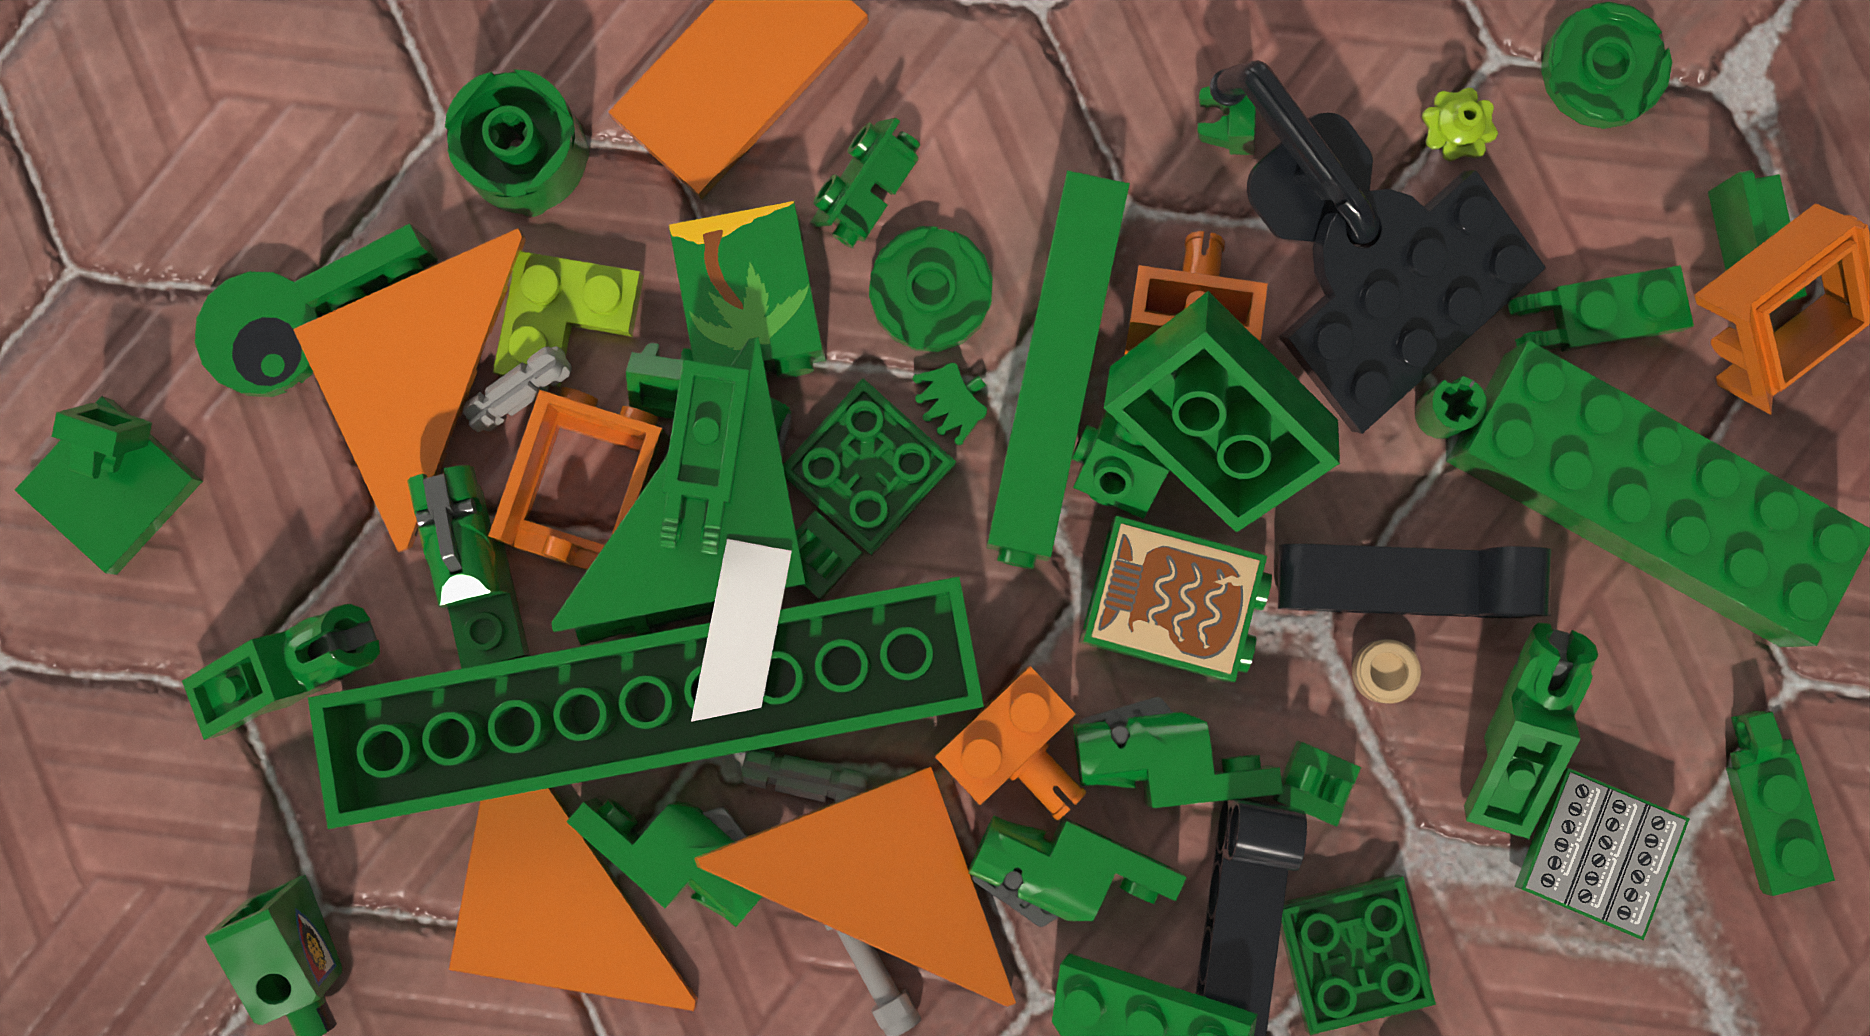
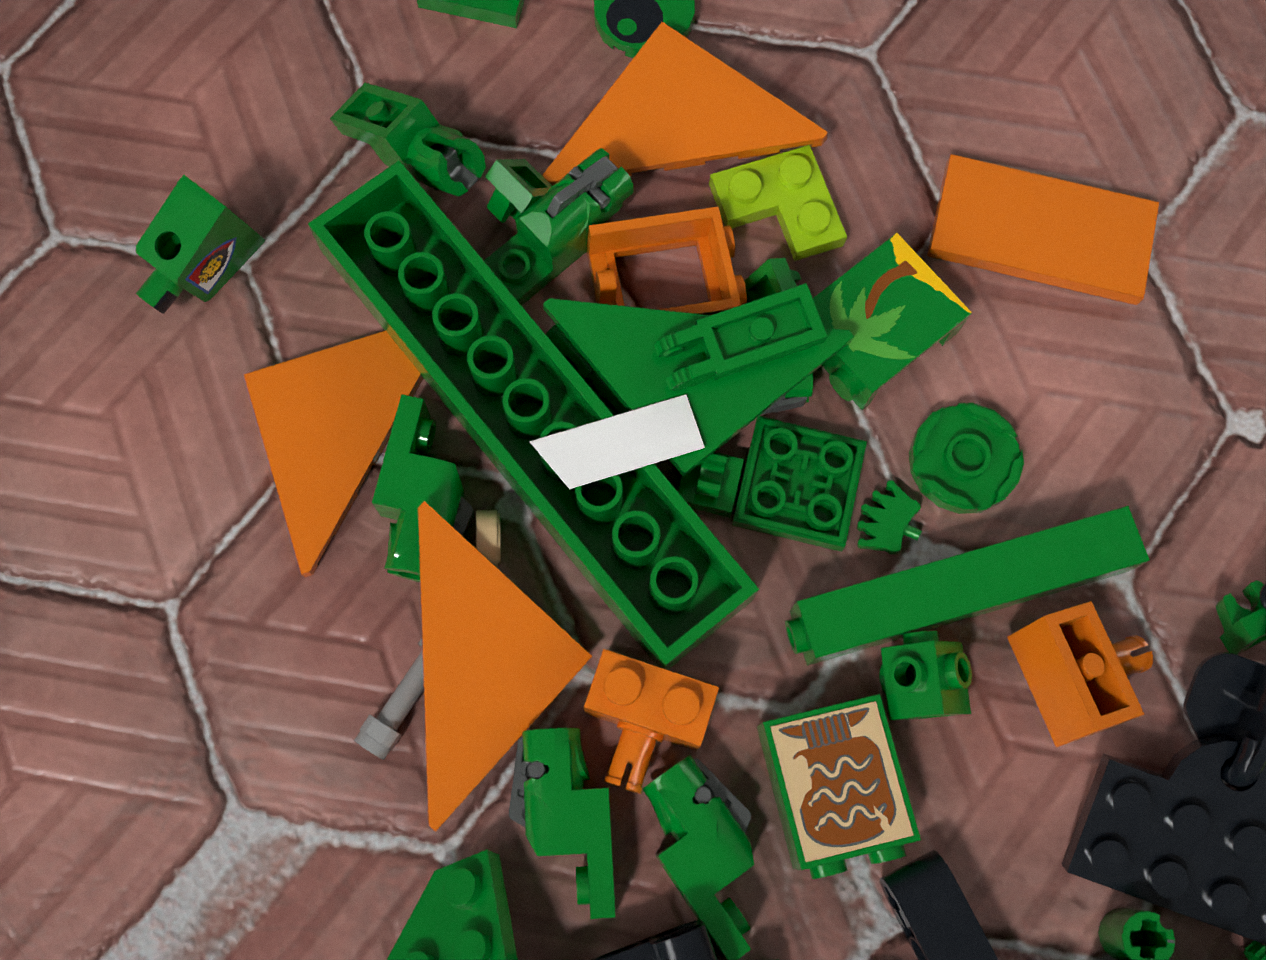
camera: 55 degrees right, 10 degrees down
green plate [295,223,438,315] -> none
green brick [445,69,590,217] -> none
light grey axle [463,346,572,432] -> none
light grey axle [741,749,868,802] -> none
green hinge [809,117,921,248] -> none
green brick [1104,291,1340,532] -> none
none -> tan tile [476,510,501,568]
none -> green tile [485,159,552,223]

